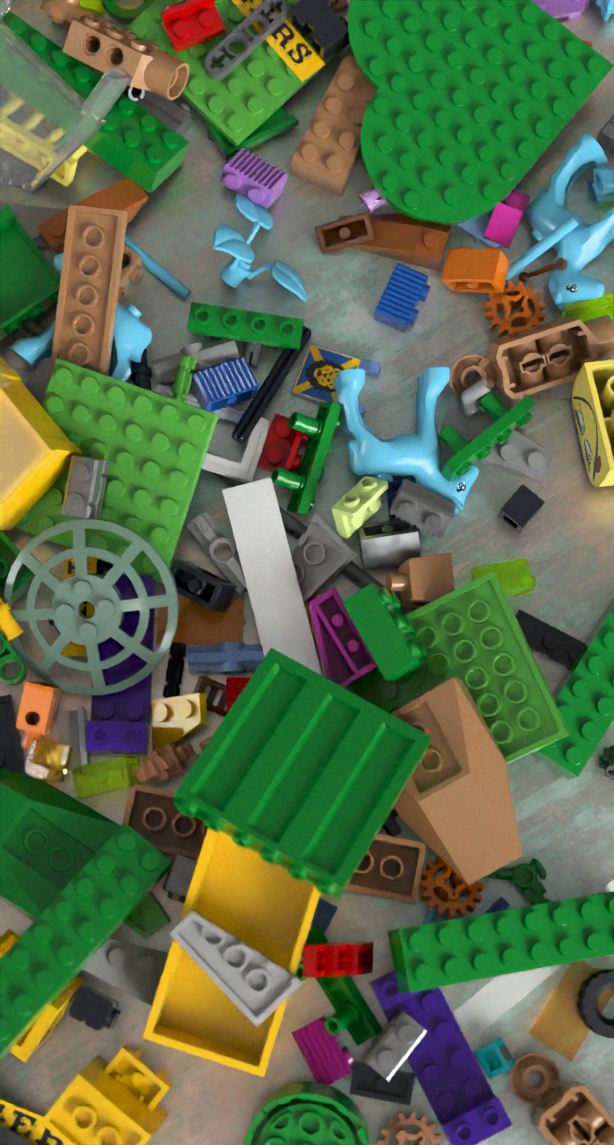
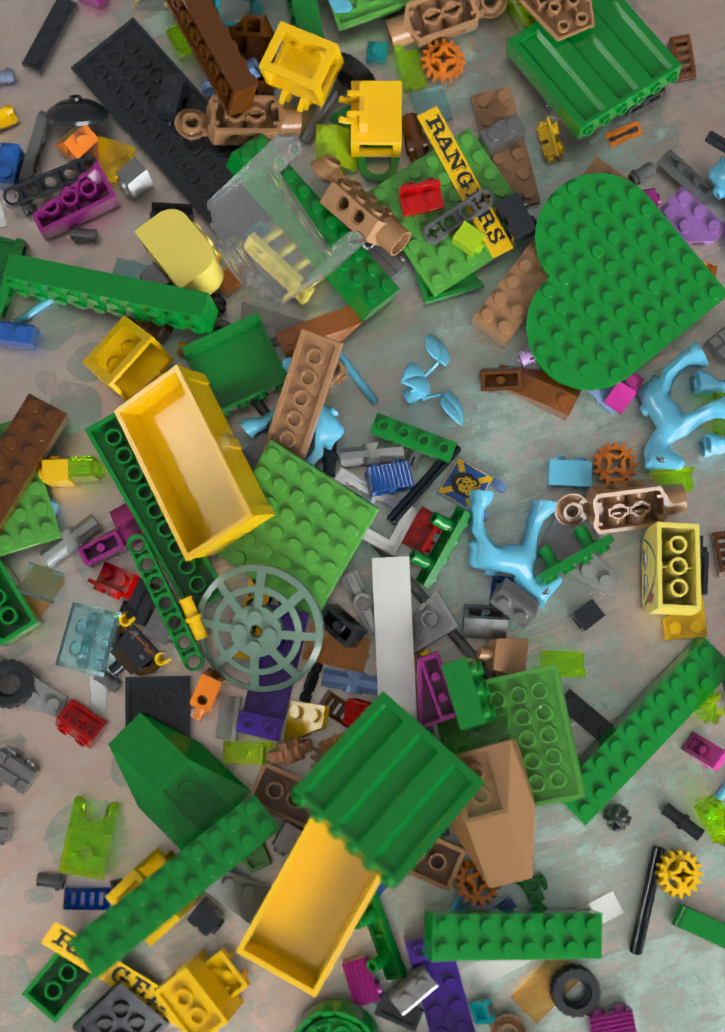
camera: 15 degrees right, 5 degrees up
clear yellow panel [23,738,73,782] -> none
flat silver brick [62,455,110,519] -> none
light grey wing [169,909,303,1027] -> none
bright green axle [171,355,196,403] -> none
medium lavender brick [220,148,288,209] -> none
red slope [303,942,374,978] -> none
yellowish green bracket [331,476,389,539] -> none
blue brick [374,263,431,332] -> none
orange brick [441,247,510,293] -> none
light grey arm [460,379,491,419] -> none
medium azure bar [489,215,579,294] -> none
reddish brown hinge [518,258,567,283] -> none
none -> lime brick [452,221,486,257]
none -> medium azure brick [546,456,592,490]

